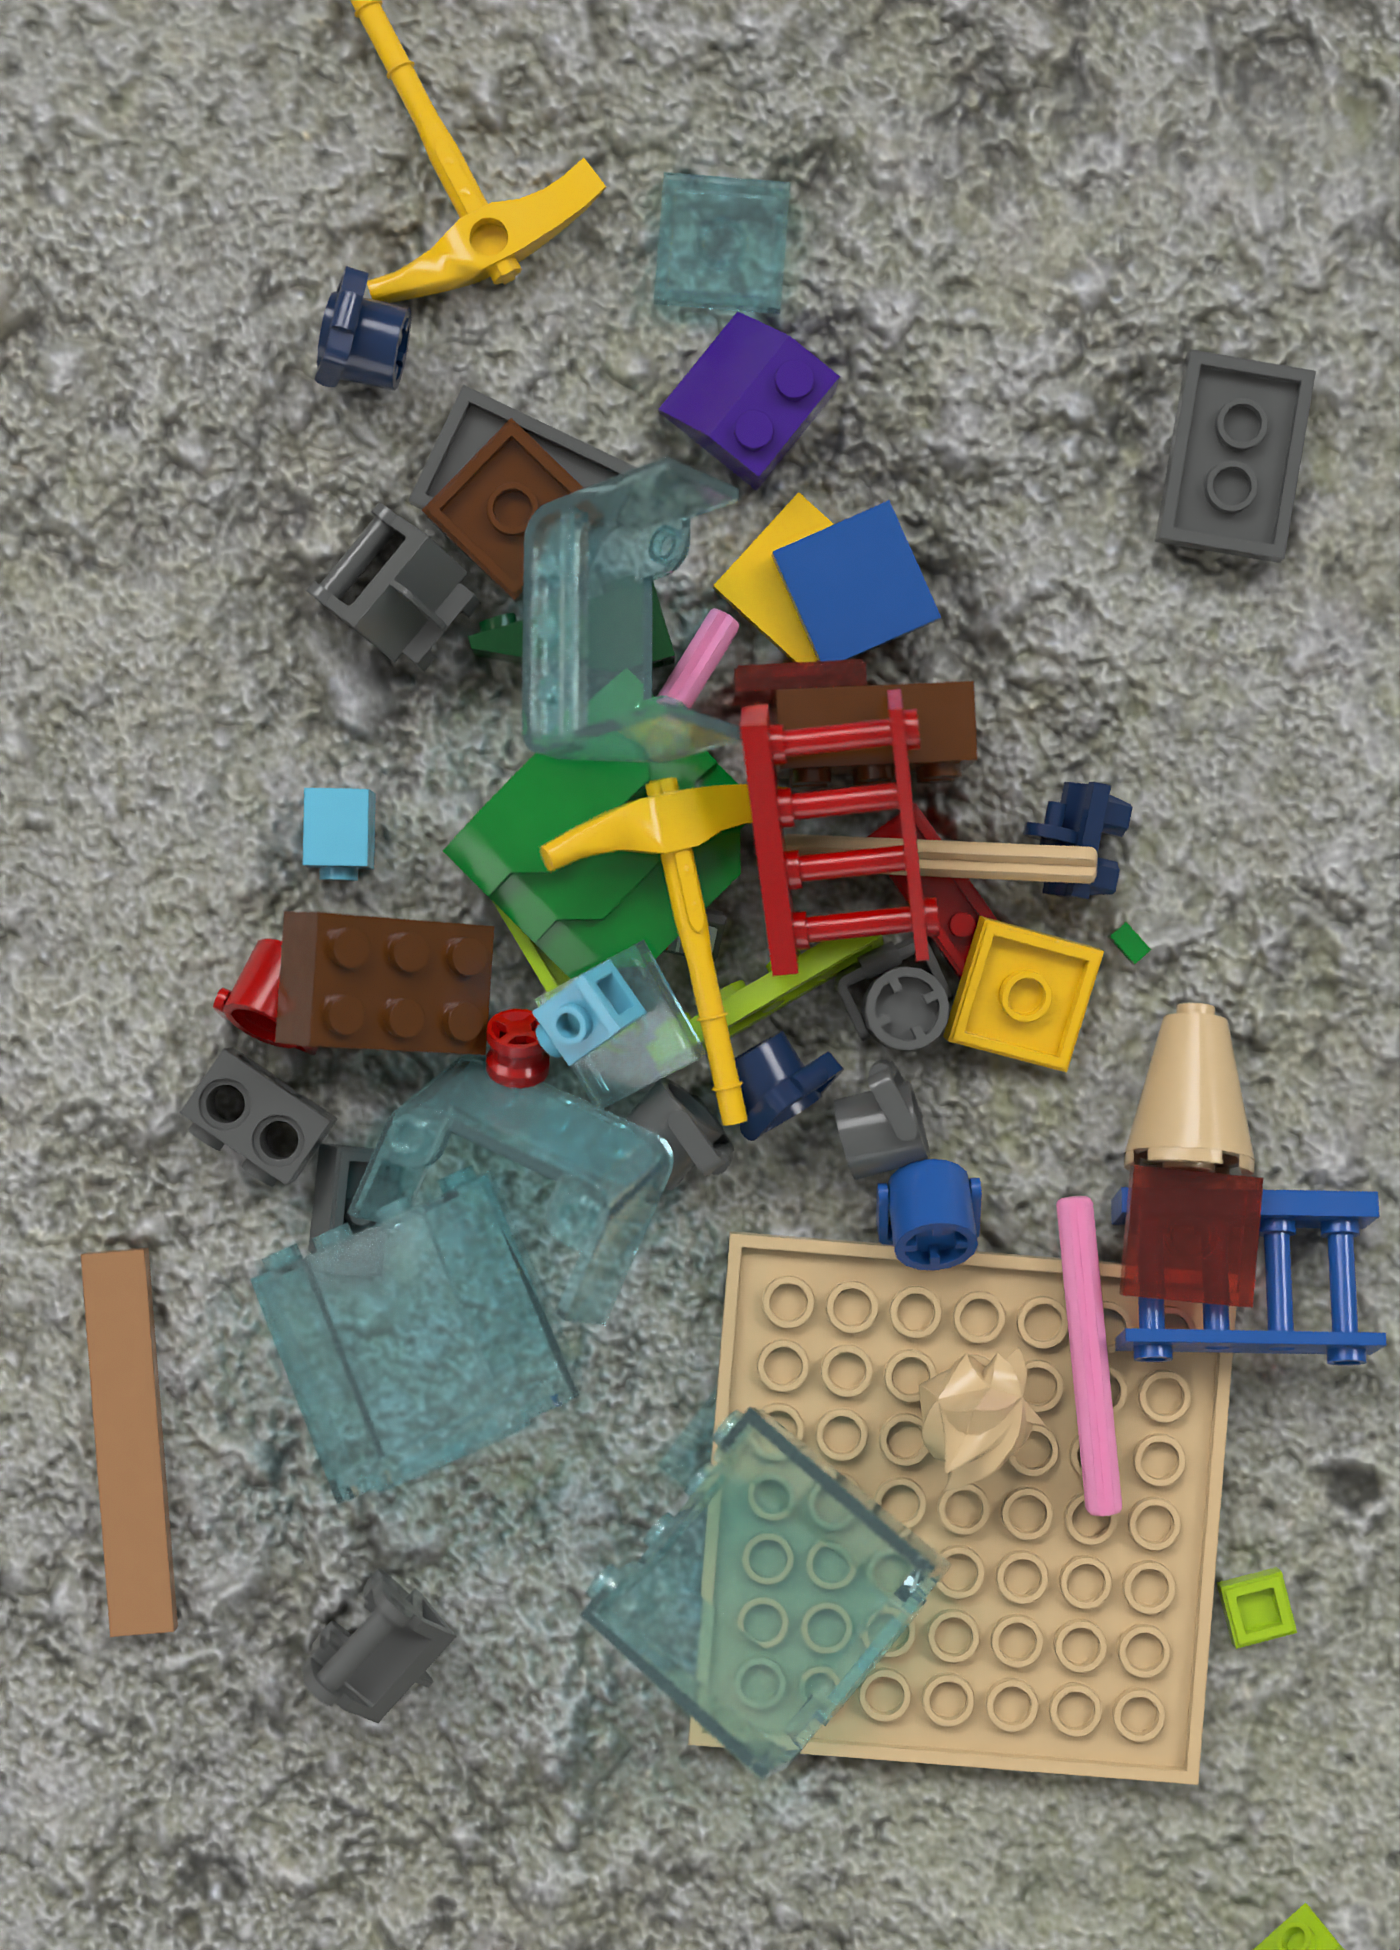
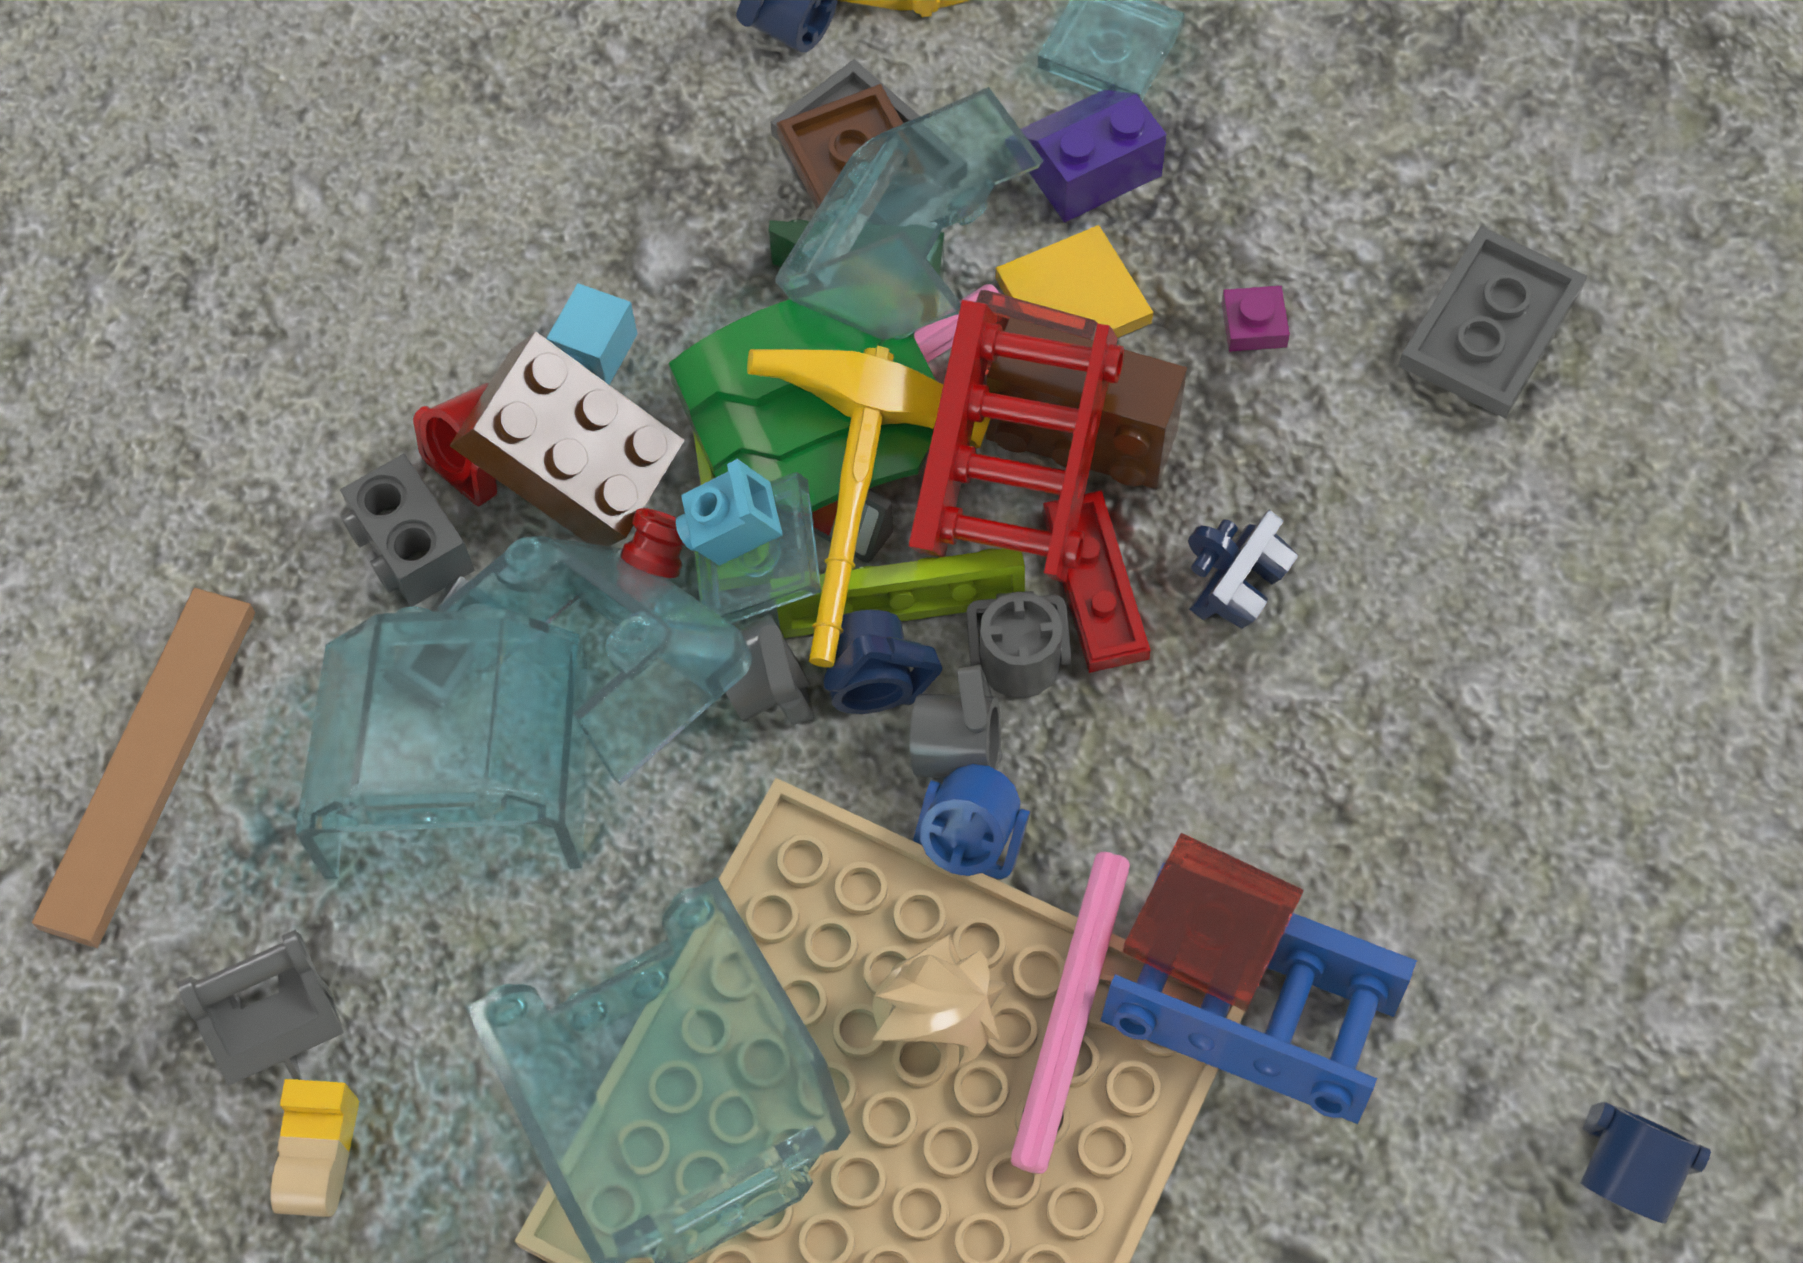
camera: 20 degrees right, 25 degrees down
dark grey piece [306,502,481,672] -> none
blue tile [771,500,941,671] -> none
tan axle [785,834,1098,884] -> none
yellow tile [943,916,1104,1073] -> none
green piece [1107,922,1151,965] -> none
tan cone [1124,1003,1255,1181] -> none
none -> leg [271,1079,360,1217]
none -> magenta plate [1221,285,1290,352]

